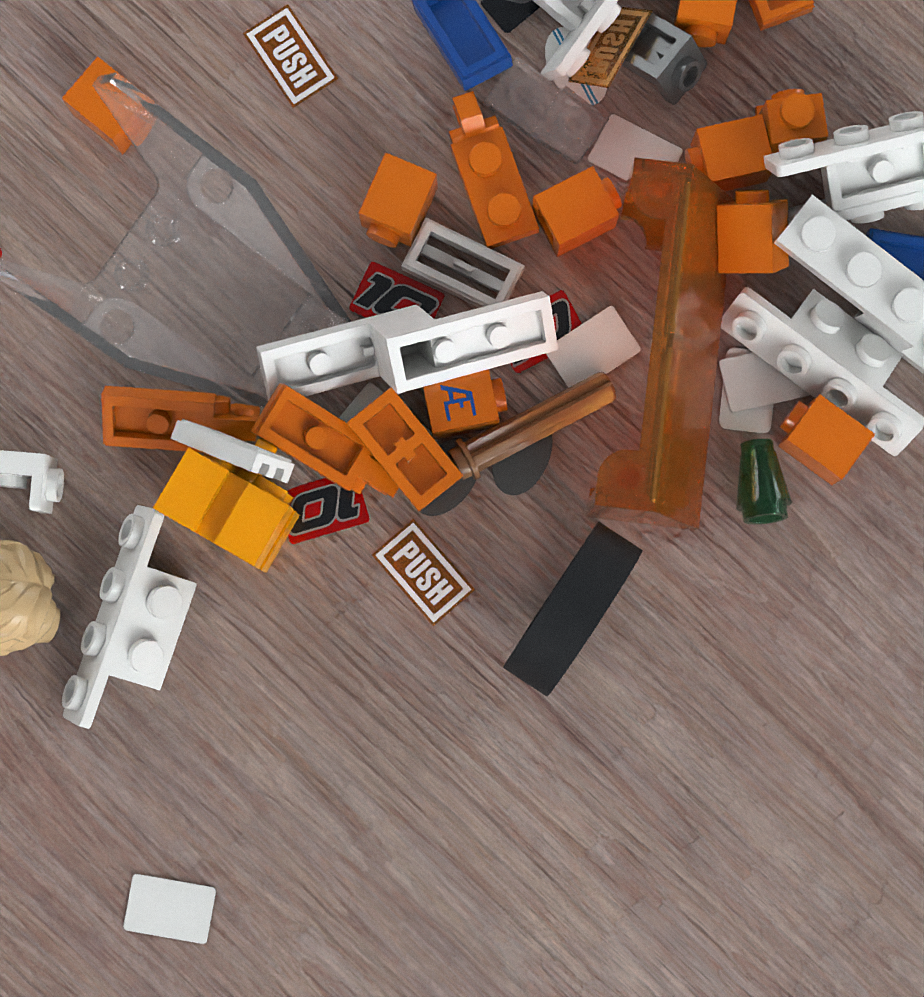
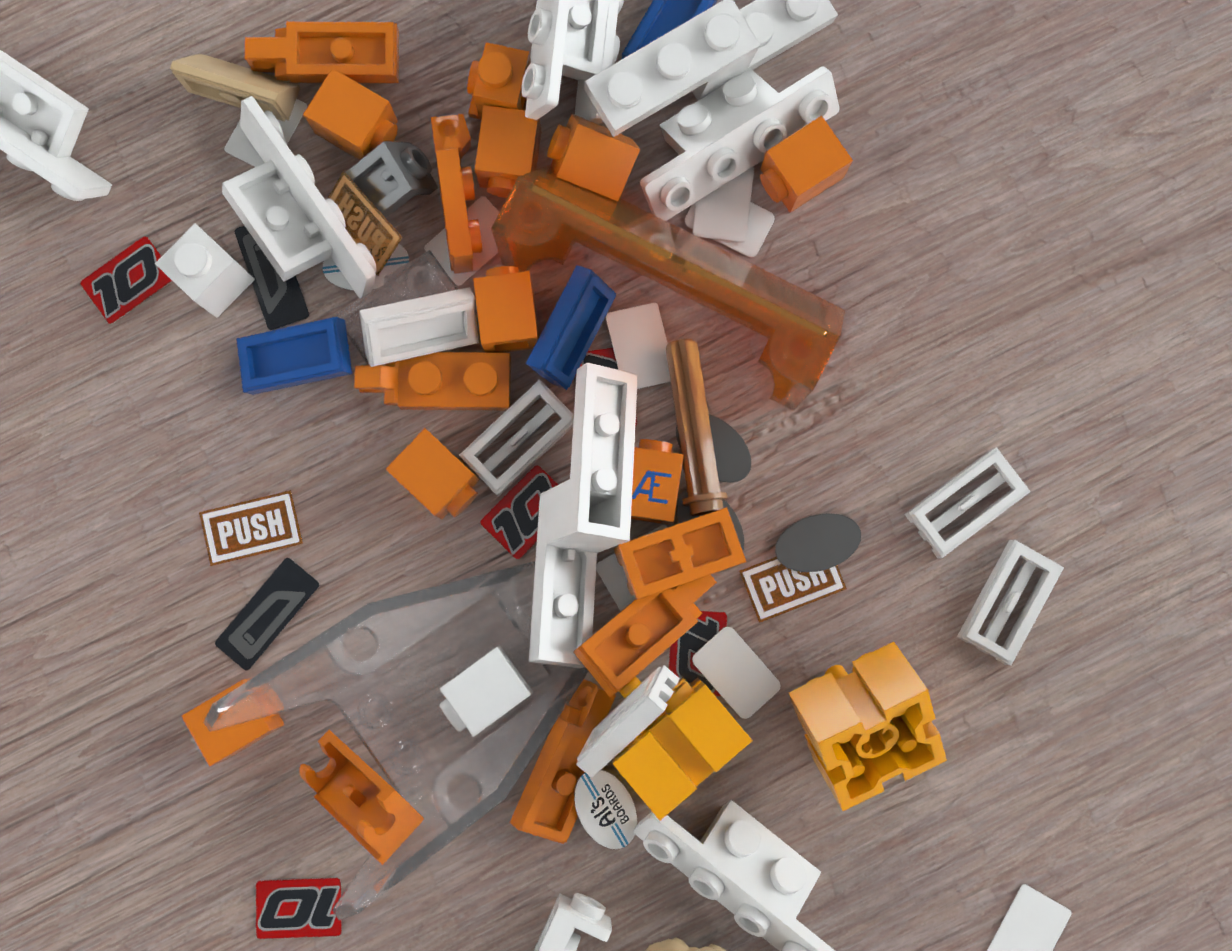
camera: 75 degrees left, 0 degrees up
black tyre [503,521,643,696] -> none
clear green cone [736,439,792,525] -> none
none -> black sticker [215,558,320,671]
none -> orange hinge [299,730,424,865]
none -> white tile [359,287,478,367]
none -> orange hinge [431,114,482,274]
none -> white brick [439,646,533,737]
none -> blue tile [526,265,616,390]
none -> white sticker [574,770,637,849]
none -> white sticker [692,627,781,719]
none -> dark grey sticker [775,513,861,572]
none -> light orange brick [788,642,947,811]
none -> white tile [904,447,1031,558]
none -> white tile [957,540,1064,666]

